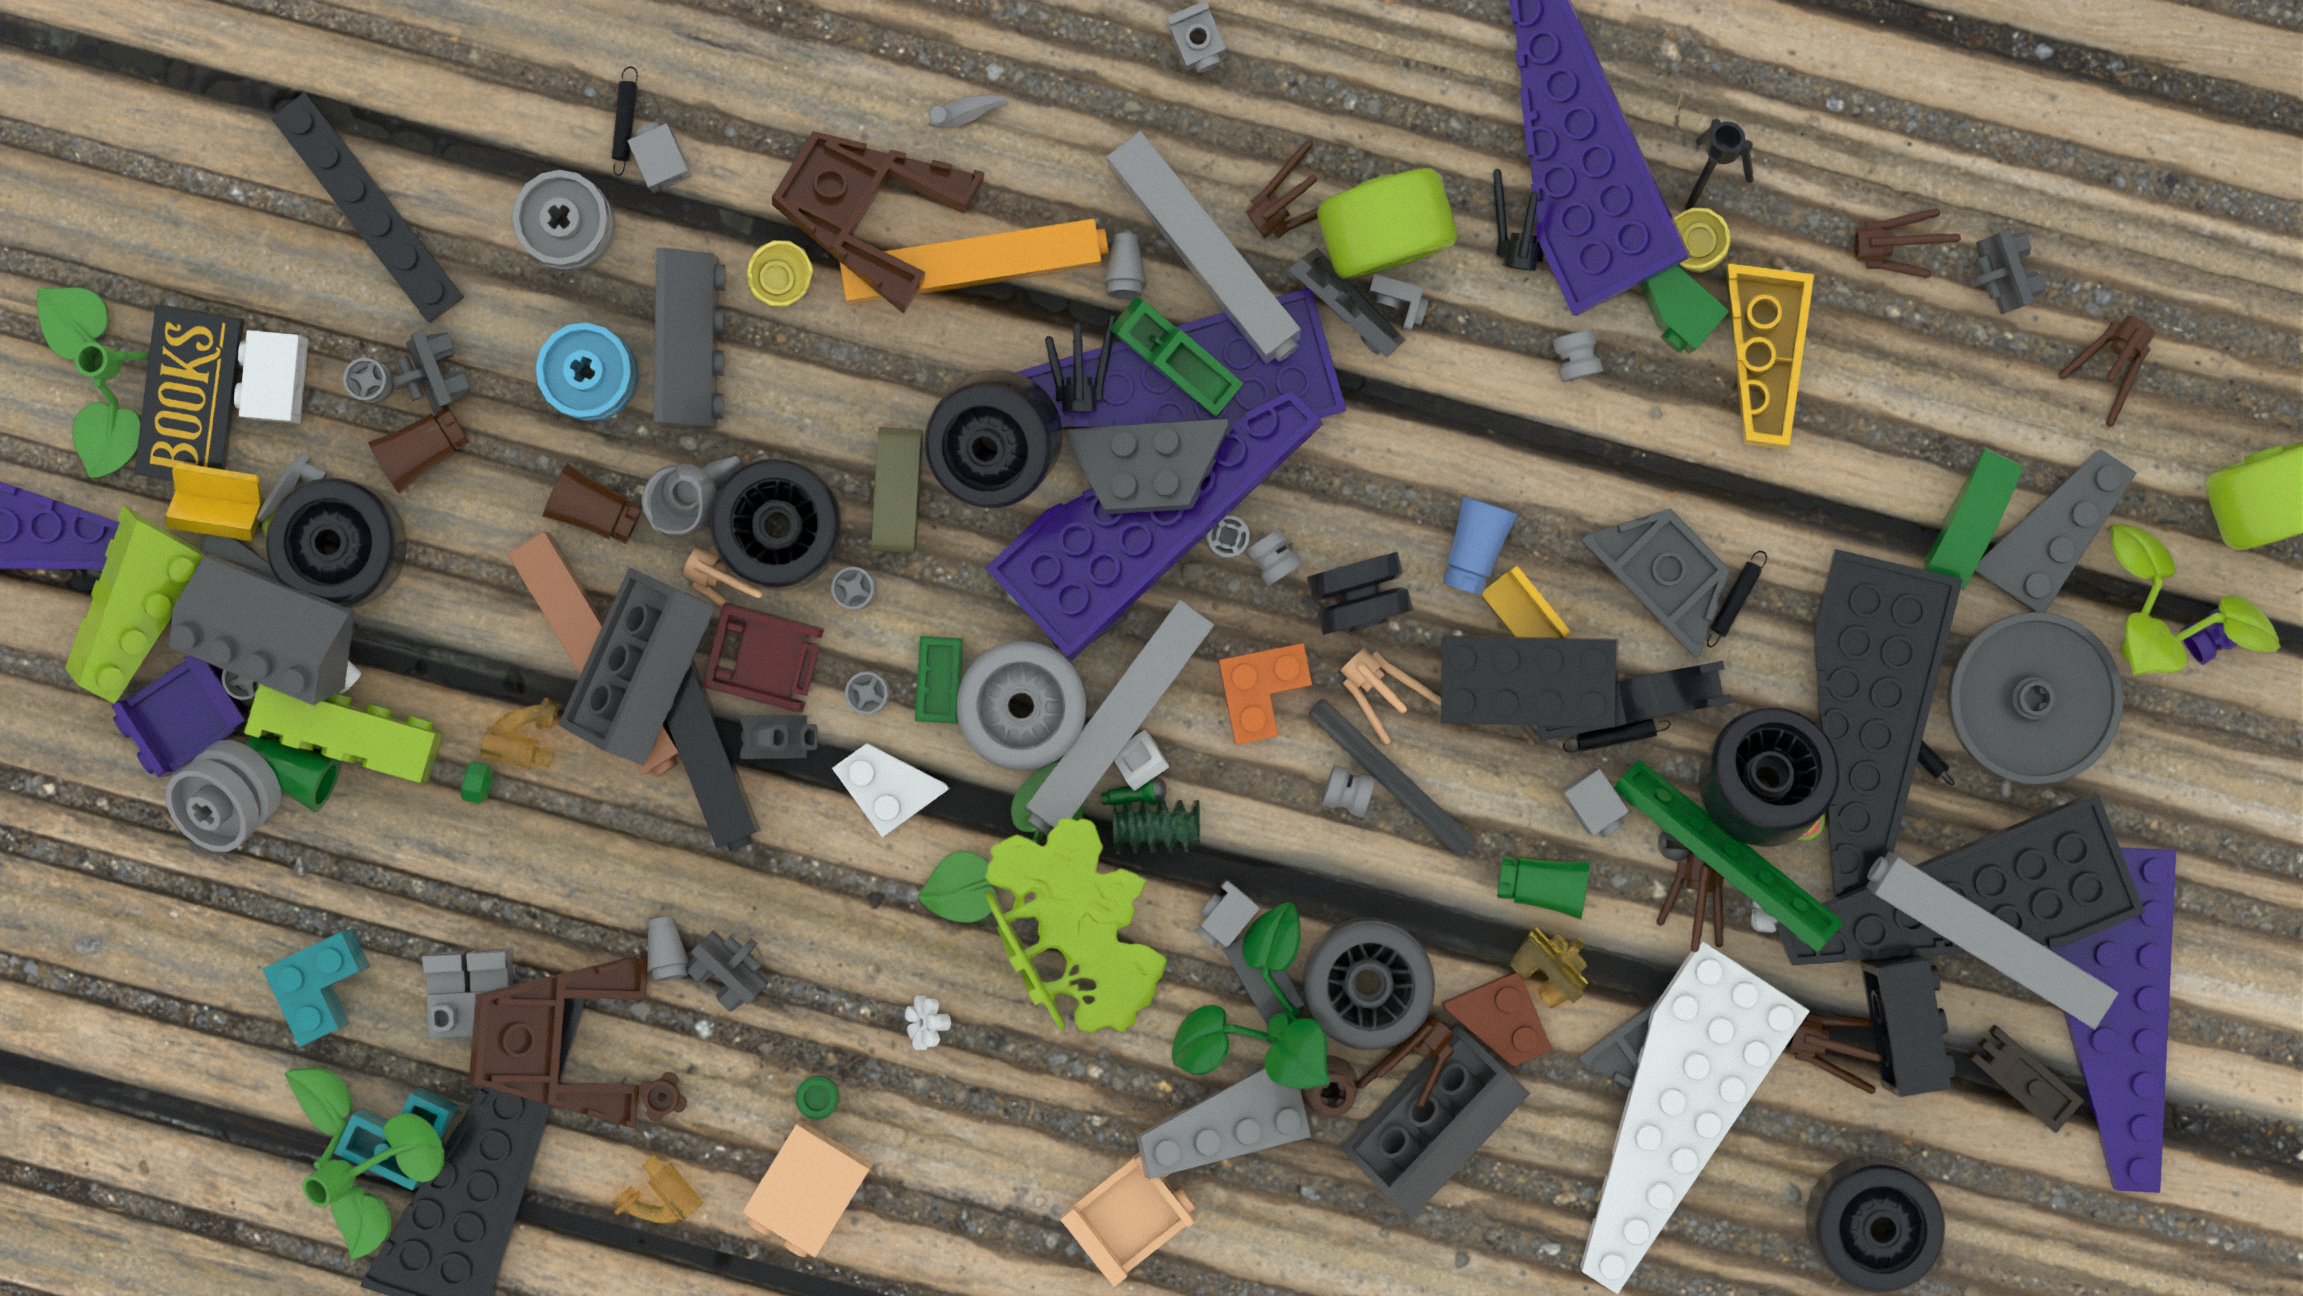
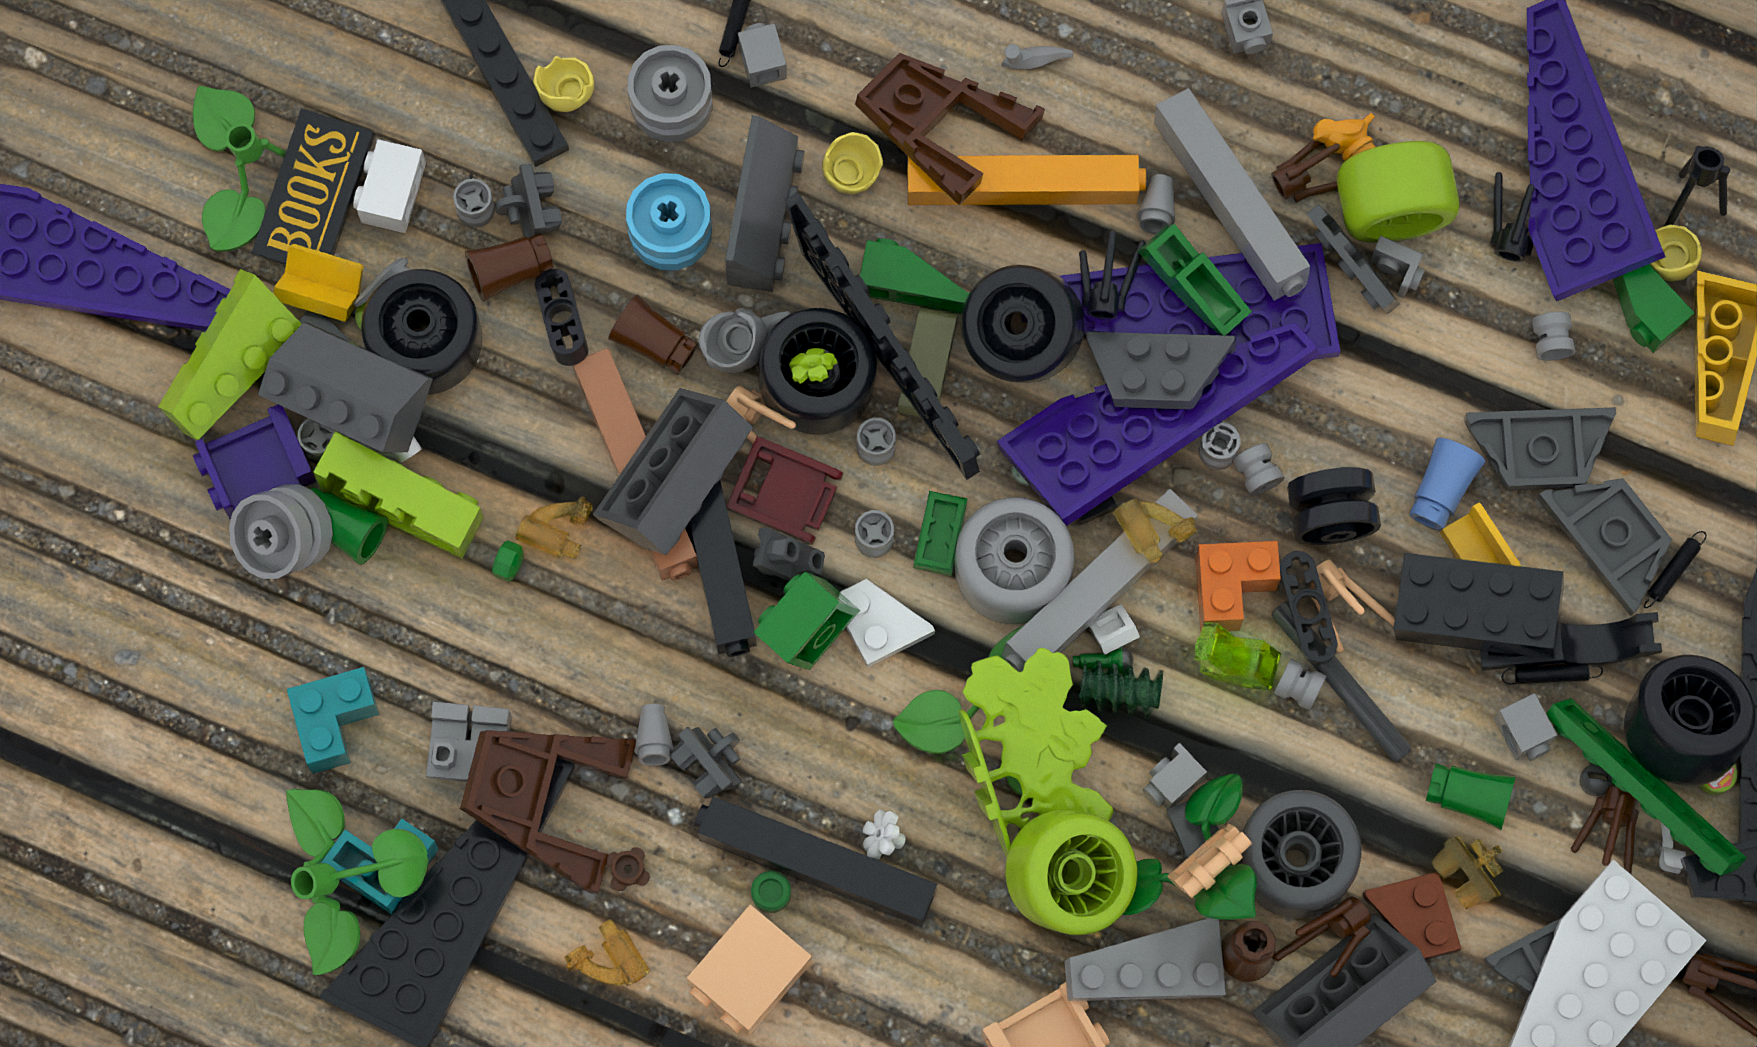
camera: 10 degrees right, 15 degrees down
none -> light yellow hair [533,56,595,113]
none -> black beam [535,269,589,366]
none -> black brick [694,796,937,928]
none -> green brick [754,571,860,670]
none -> black wing [784,192,980,480]
none -> lime plant [789,348,837,384]
none -> green slope [860,238,969,314]
none -> lime wheel [1005,810,1137,935]
none -> clear yellow plant [1113,499,1197,564]
none -> light nougat plate [1167,823,1252,899]
none -> clear neon green brick [1194,622,1281,691]
none -> black beam [1280,551,1338,665]
none -> light orange animal [1313,113,1375,161]
none -> dark grey wing [1464,407,1616,490]

